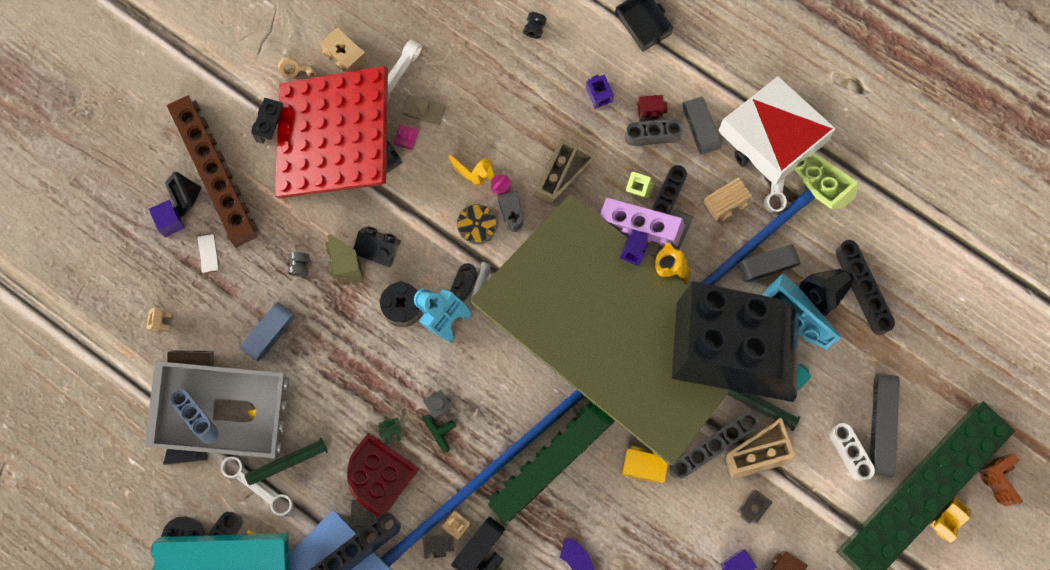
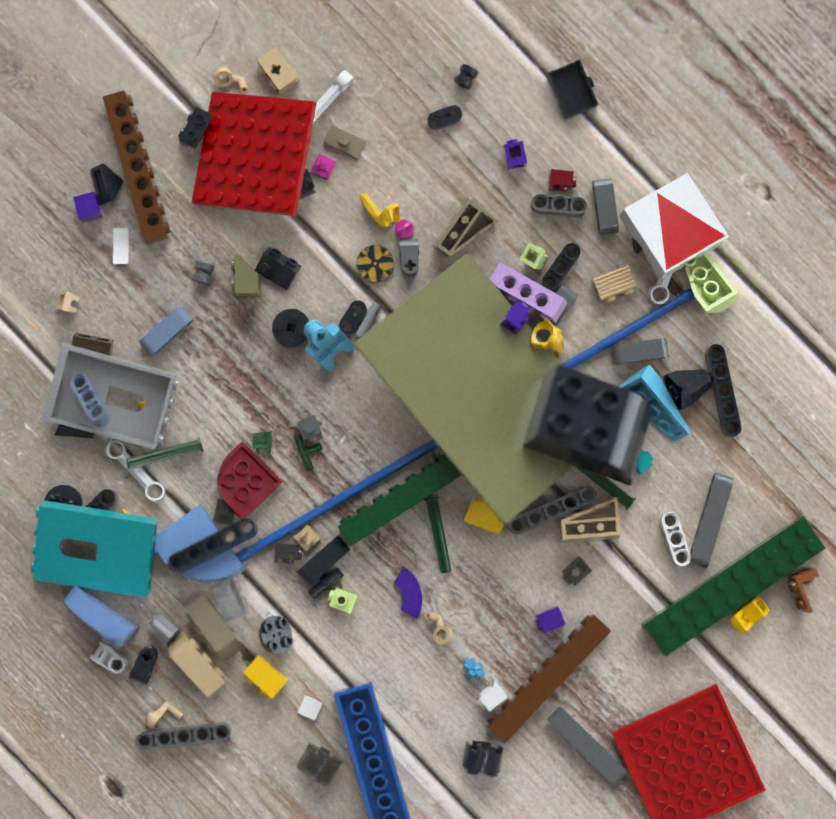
camera: 10 degrees right, 10 degrees up
none -> dark green axle [424,496,452,573]
none -> black beam [427,105,462,130]

